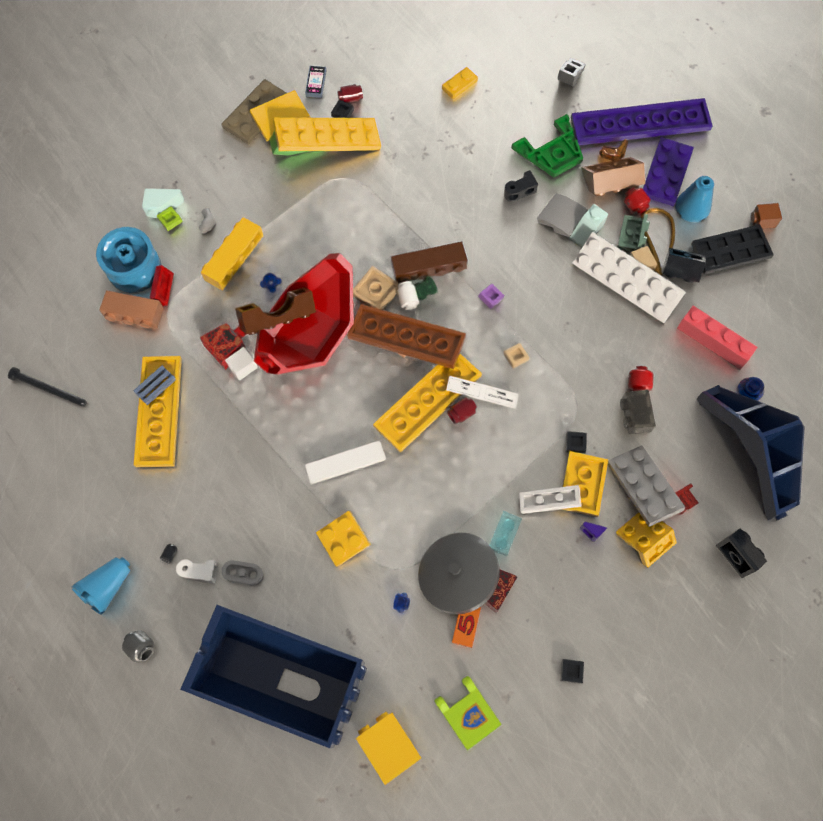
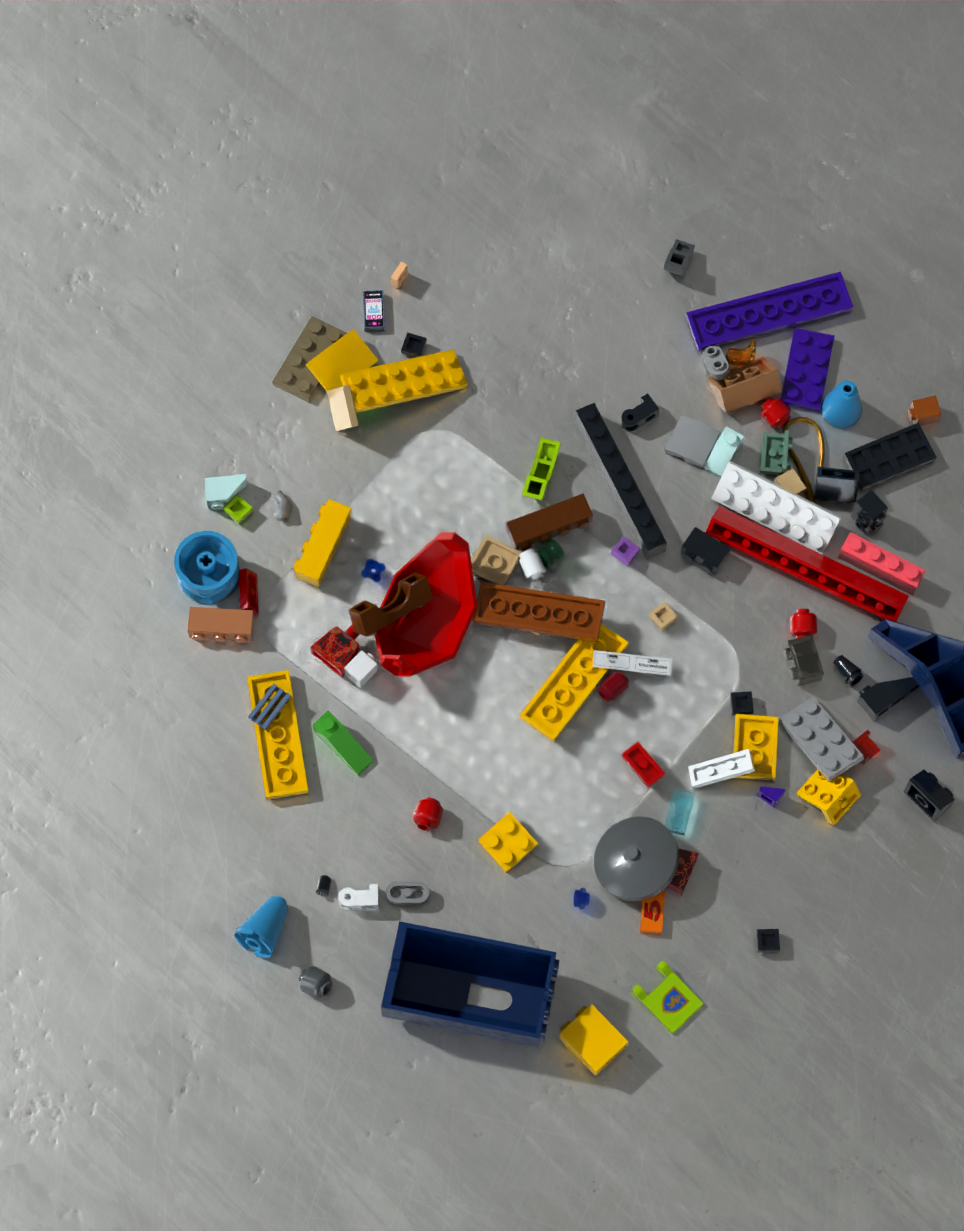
camera: 10 degrees left, 0 degrees up
black bar [8,367,87,406] -> none
white tile [305,440,386,484] -> none
dark red brick [337,84,363,103] -> none
yellow plate [442,67,478,99] -> none
green wing [511,114,583,177] -> none
clear blue cone [738,377,764,401] -> none
none -> bright green slope [313,711,373,776]
none -> tile [327,385,359,431]
none -> light nougat tile [391,262,408,289]
none -> red head [413,798,444,831]
none -> lime arch [522,437,561,501]
none -> black brick [575,403,667,559]
none -> red plate [621,742,665,789]
none -> black brick [680,527,731,575]
none -> light grey plate [702,346,730,380]
none -> red brick [706,506,909,622]
none -> black cone [833,655,864,686]
none -> black brick [851,489,888,535]
none -> black slope [857,677,920,721]

